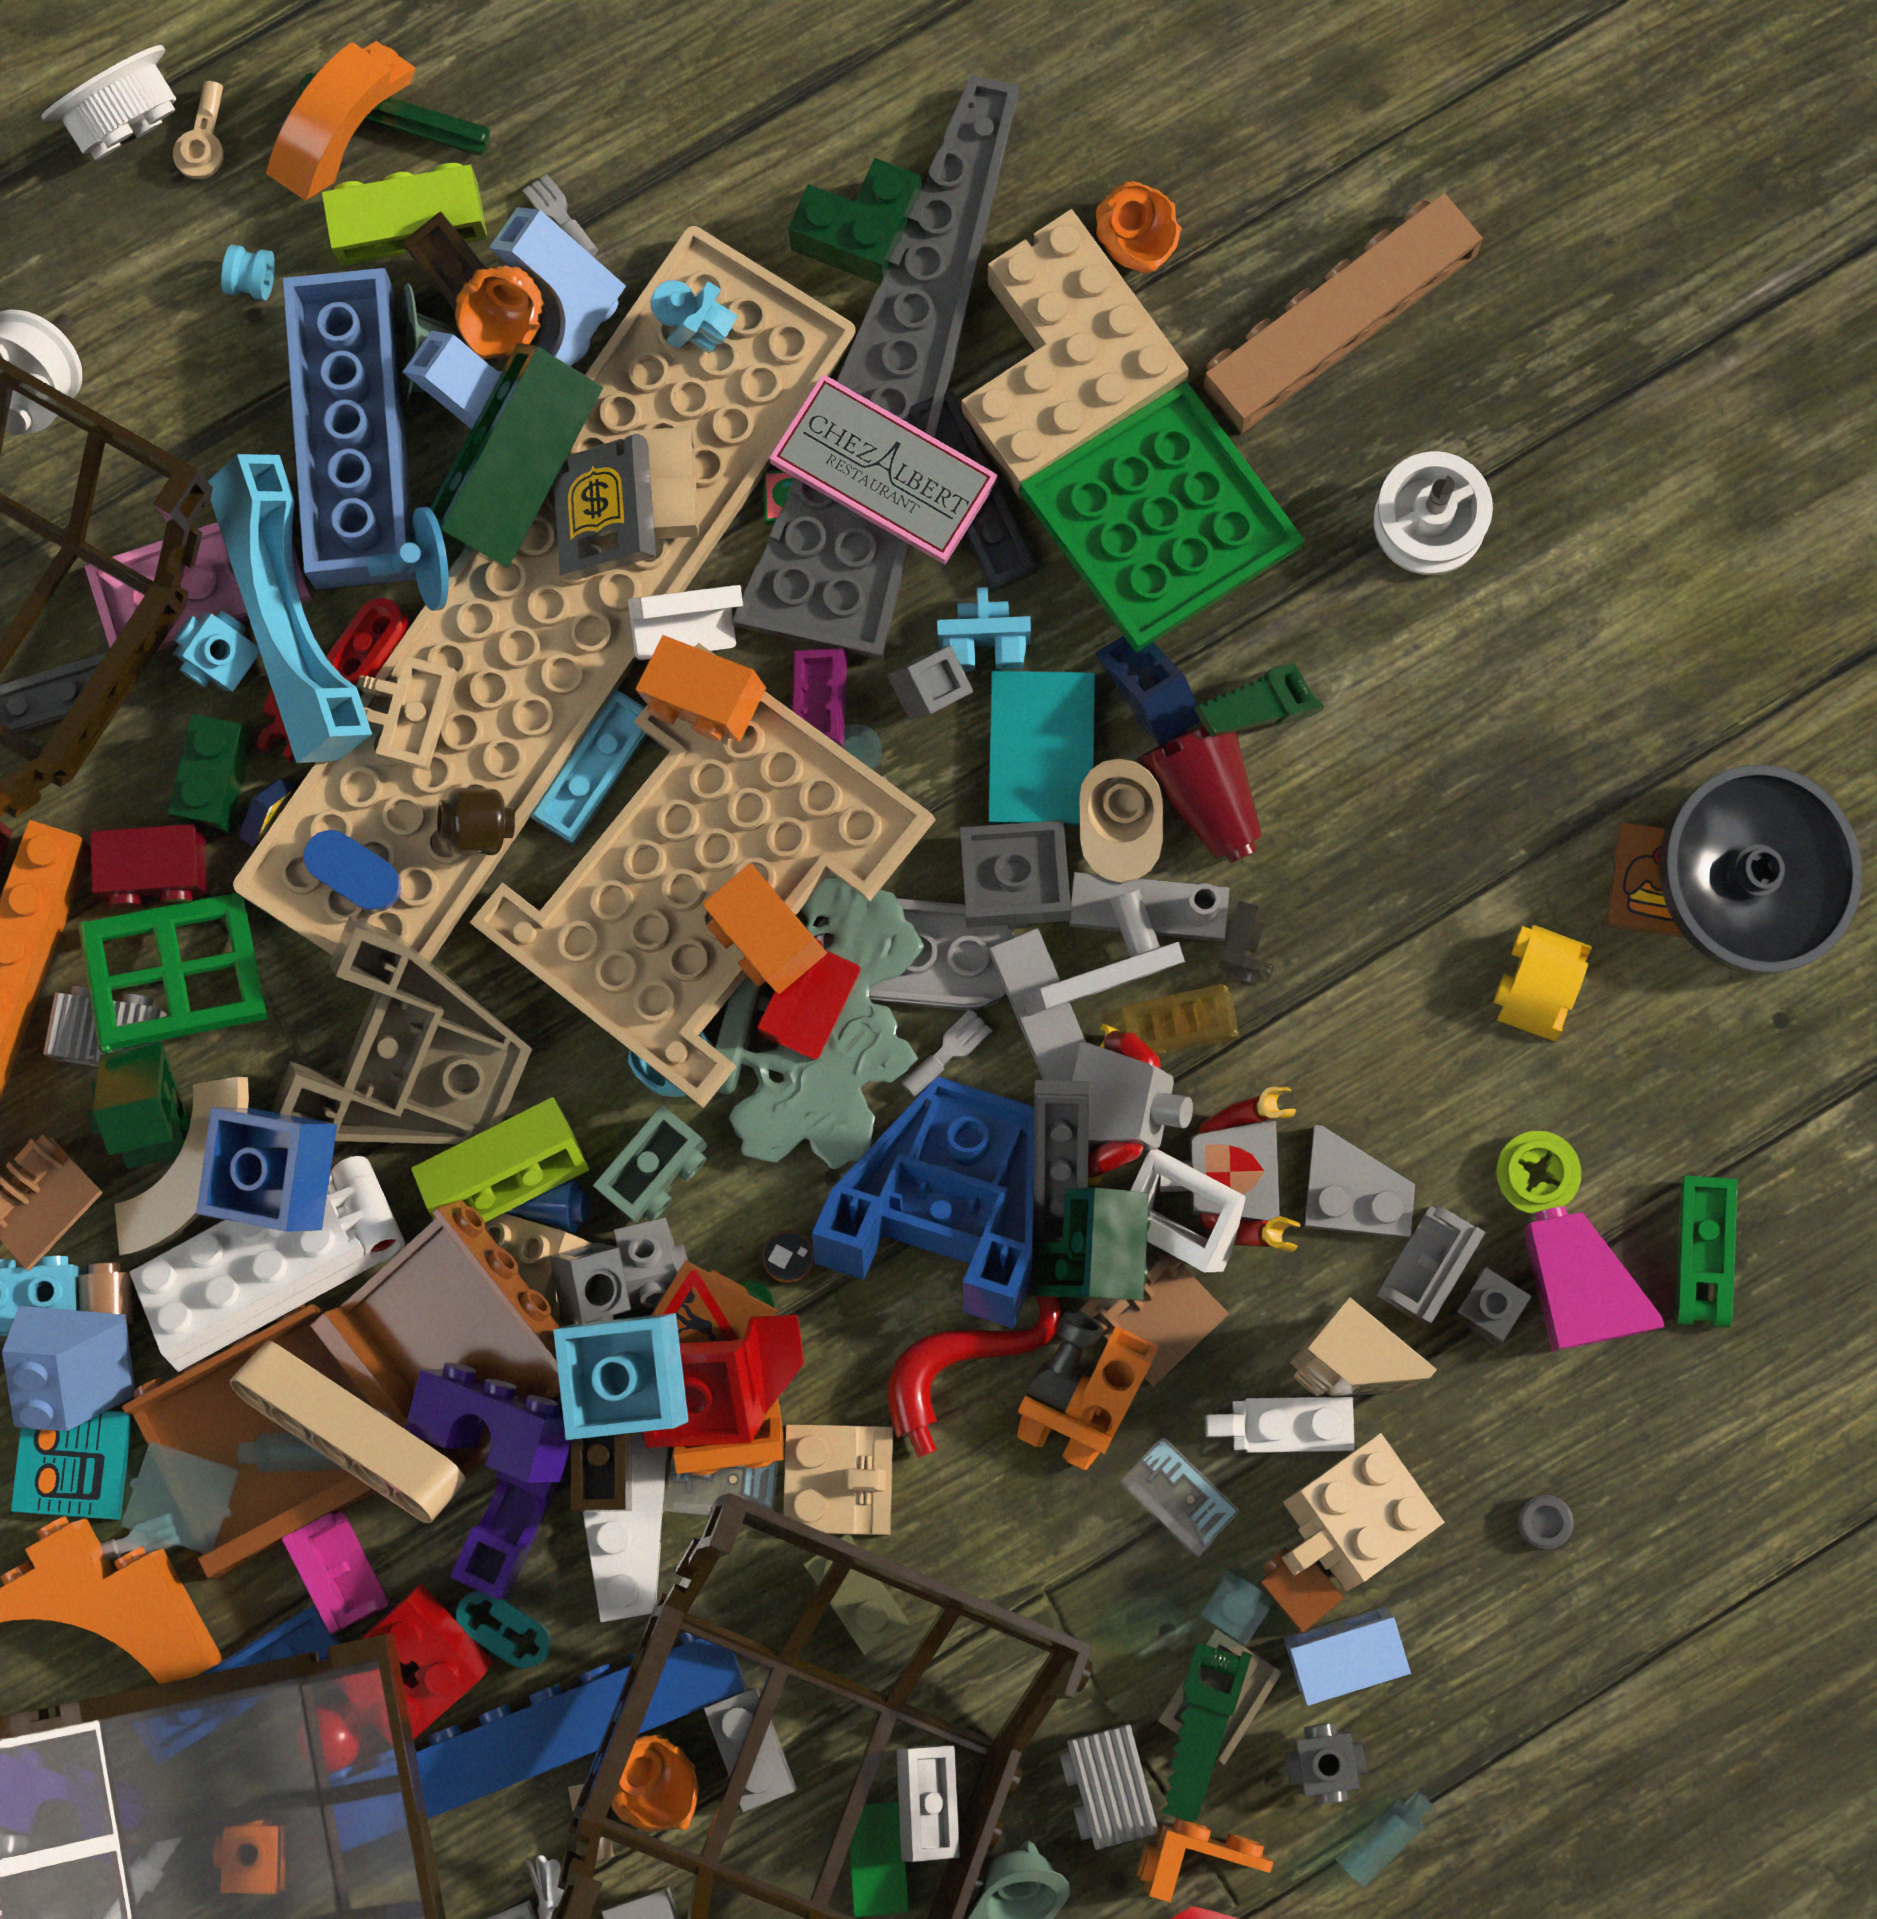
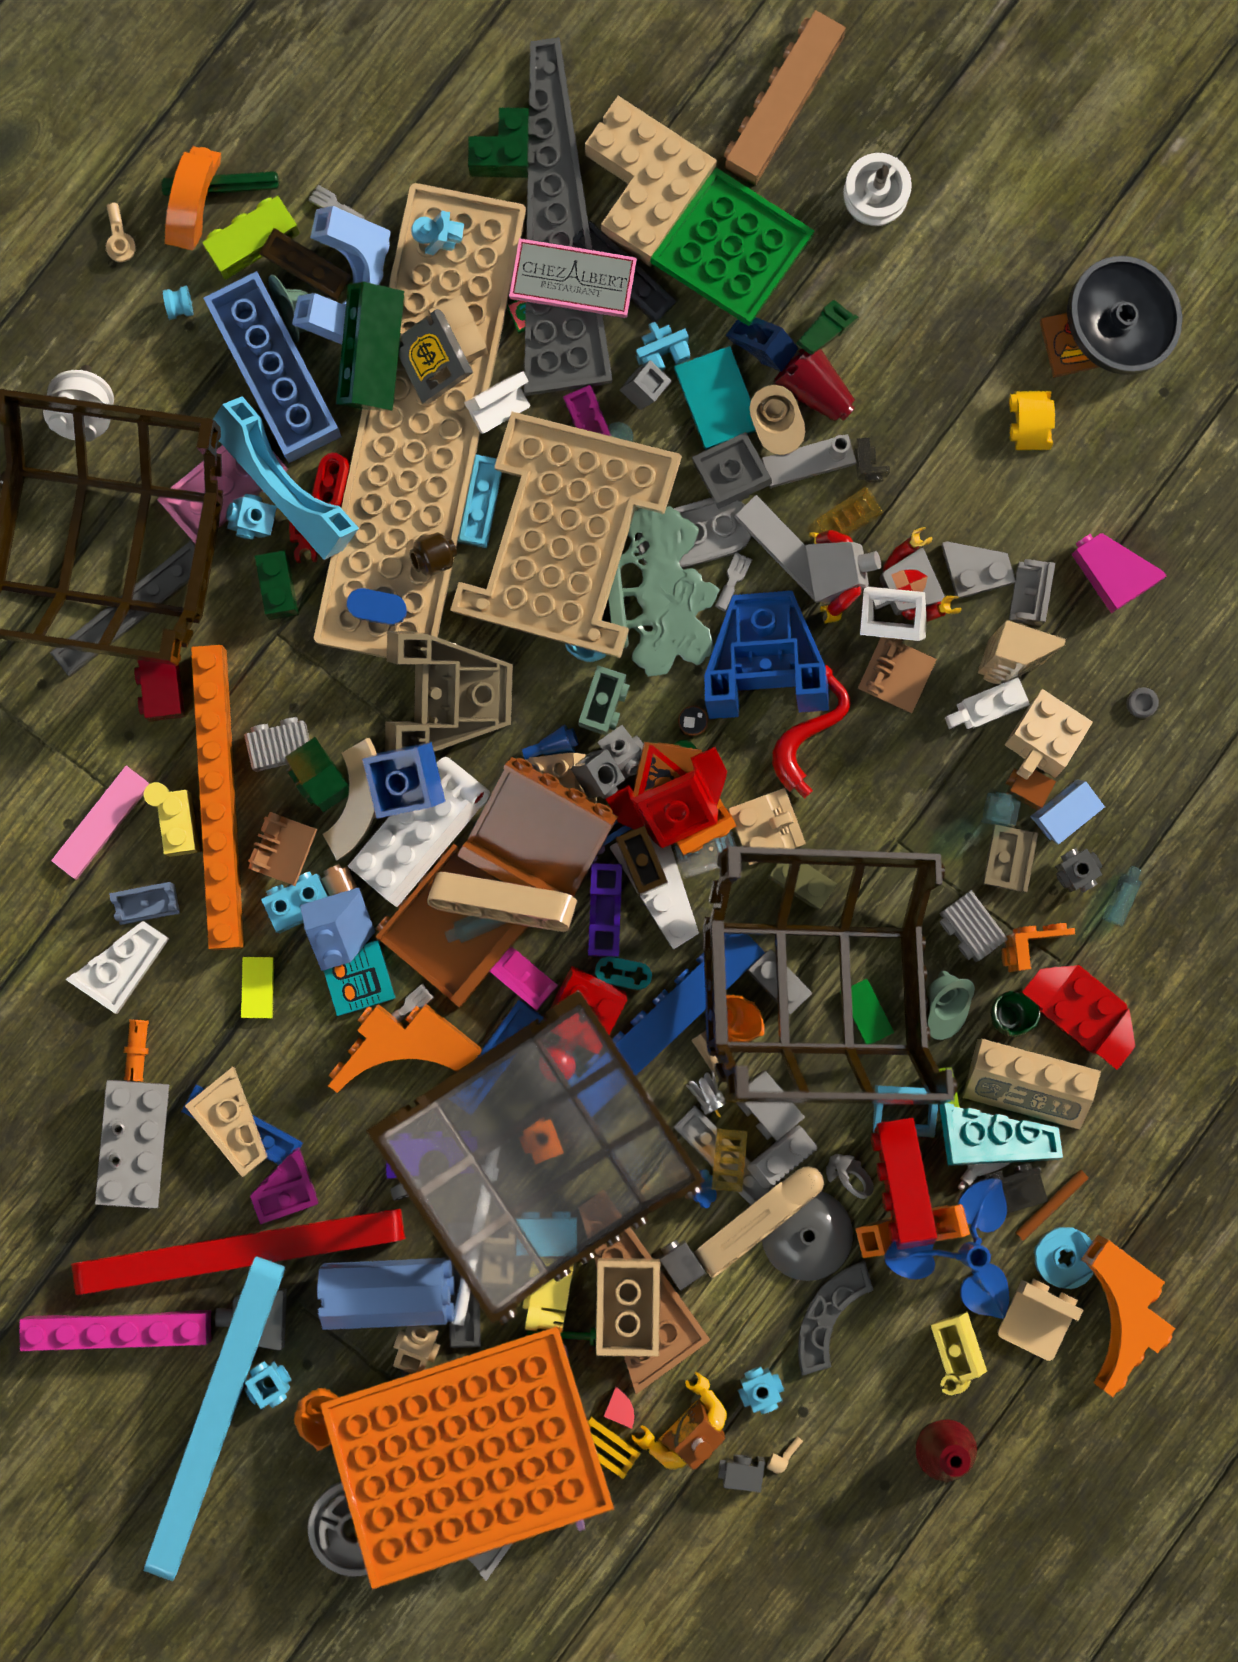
camera: 30 degrees left, 5 degrees up
white piece [41,45,176,161] -> none
green window [78,893,268,1053] -> none
dark red brick [91,824,207,909] -> none
clear light blue piece [121,1441,240,1554] -> none
dark blue tile [239,778,295,847] -> none
tan hinge [357,656,458,771] -> none
dark azure shield [367,507,449,611] -> none
dark purple arch [405,1362,572,1483] -> none
lime brick [411,1097,590,1223] -> none
orange hair [455,265,544,359] -> none
medium azure brick [553,1313,688,1440] -> none
orange piece [635,635,766,743] -> none
orange piece [702,862,827,994] -> none
red panel [757,939,861,1061] -> none
panel [897,1745,960,1862] -> none
orange hips [1017,1310,1159,1470] -> none
light grey piece [1022,889,1185,1016] -> none
dark green brick [1031,1188,1150,1301] -> none
dark grey tile [1033,1080,1090,1244] -> none
orange hair [1096,181,1182,274] -> none
clear panel [1119,1438,1238,1557] -> none
dark green piece [1162,1642,1252,1822] -> none
dark grey brick [1450,1267,1531,1346] -> none
lime gear [1495,1131,1581,1215] -> none
green plate [1674,1175,1738,1328] -> none

